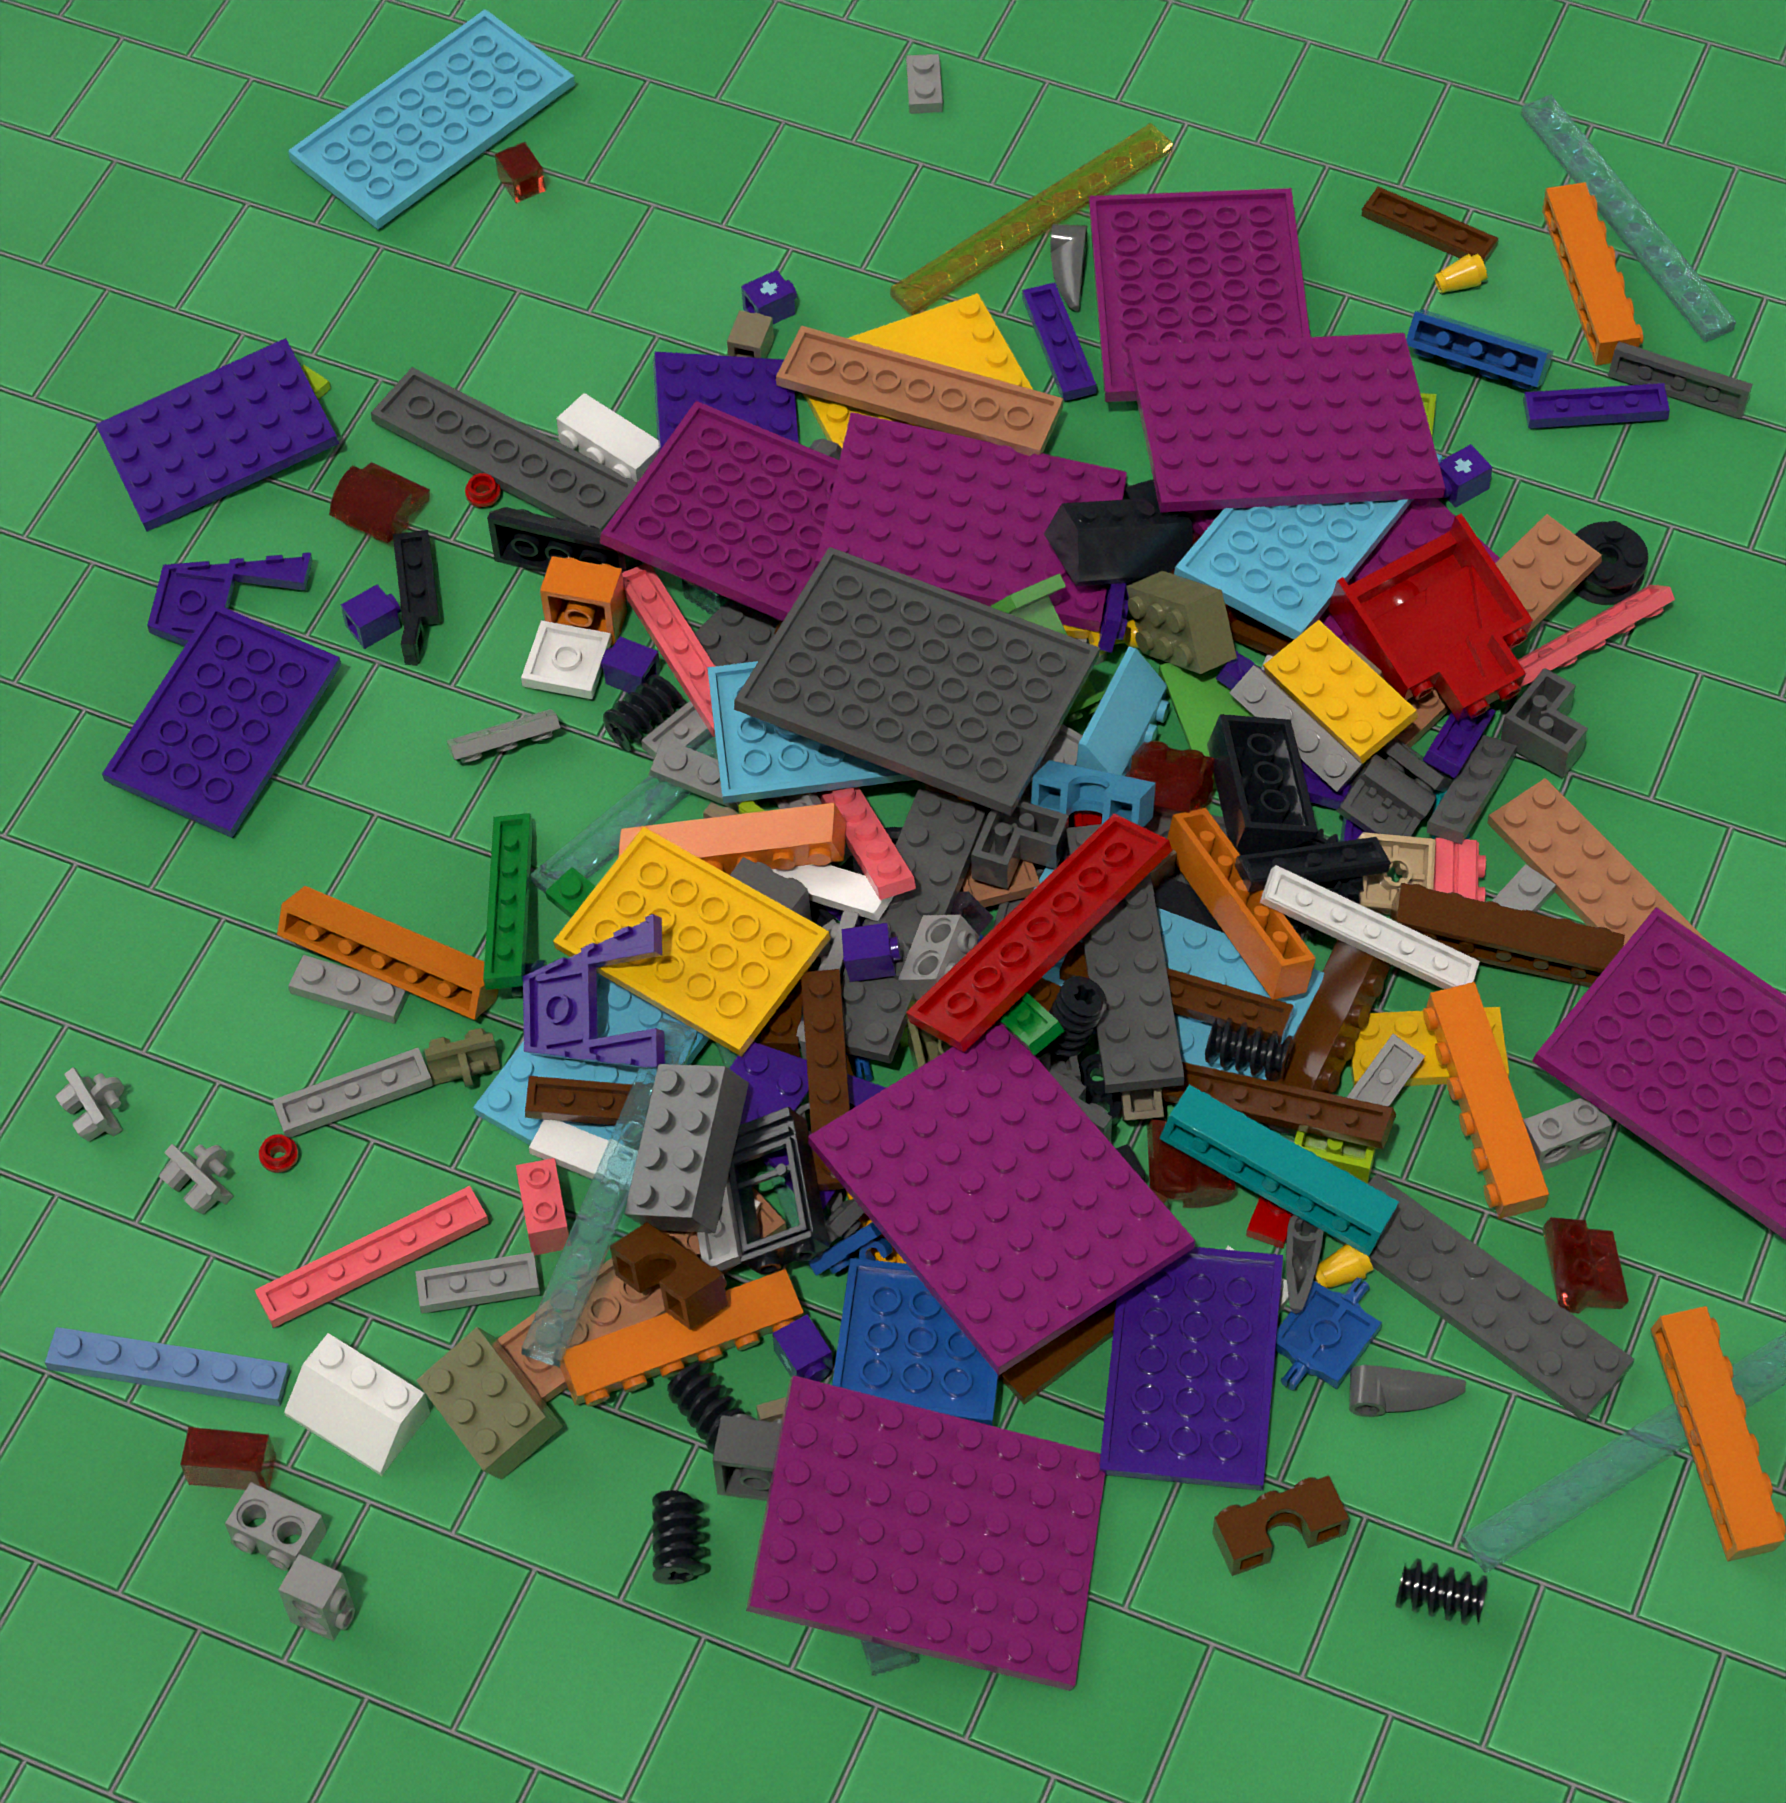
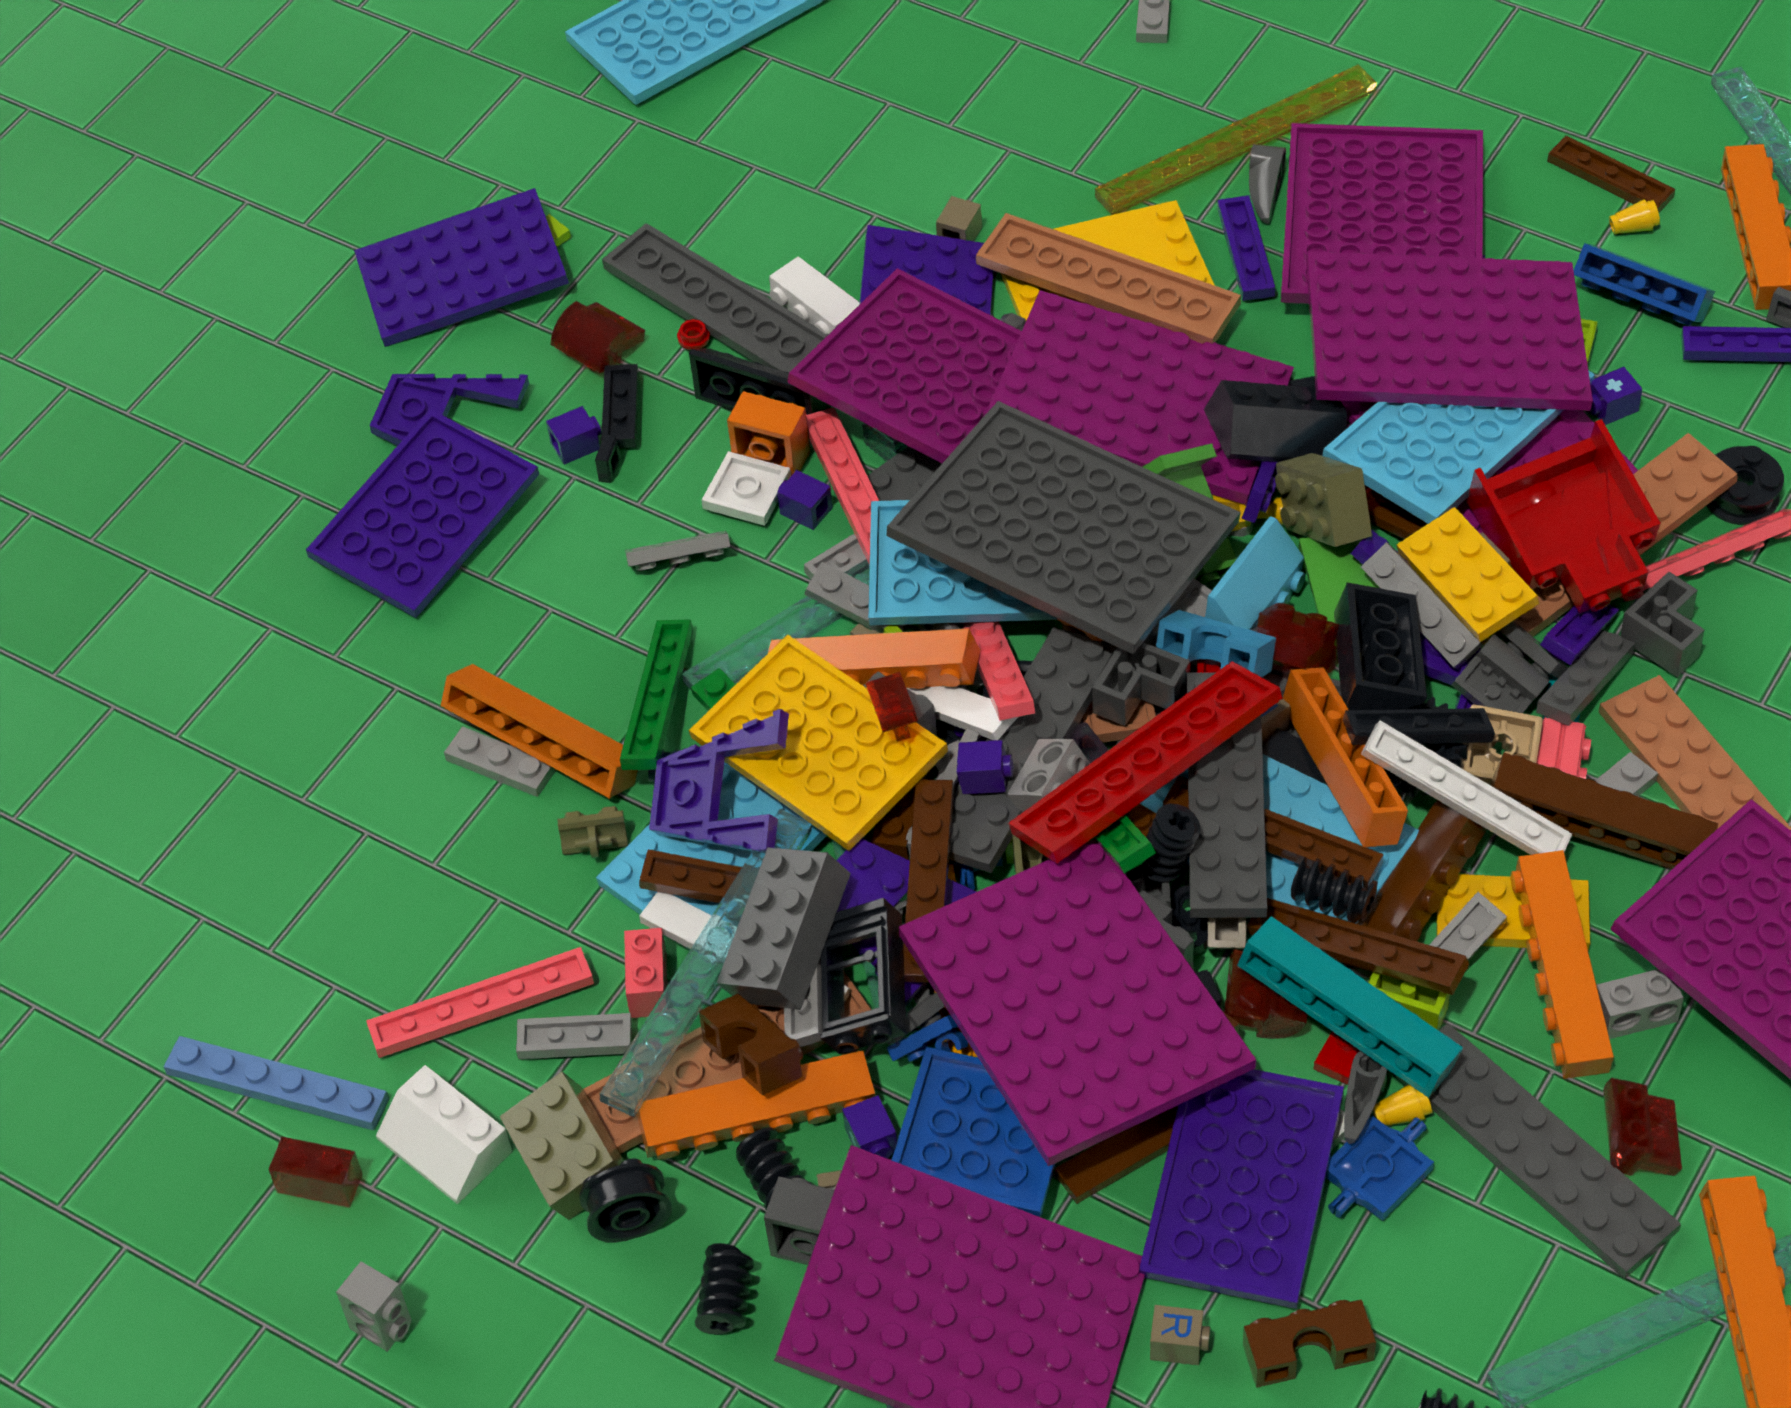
camera: 10 degrees right, 5 degrees down
light grey hips [56,1067,124,1141] -> none
light grey hips [159,1144,233,1214] -> none
light grey brick [225,1482,327,1571] -> none
red plate [259,1134,298,1173] -> none
light grey plate [272,1047,433,1138] -> none
clear red brick [495,142,546,203] -> none
black piece [603,675,685,751] -> none
dark purple brick [741,270,797,324] -> none
dark grey piece [1349,1365,1466,1417] -> none
none -> black wheel [579,1159,672,1242]
none -> clear red hinge [865,672,918,742]
none -> dark tan brick [1150,1305,1210,1365]

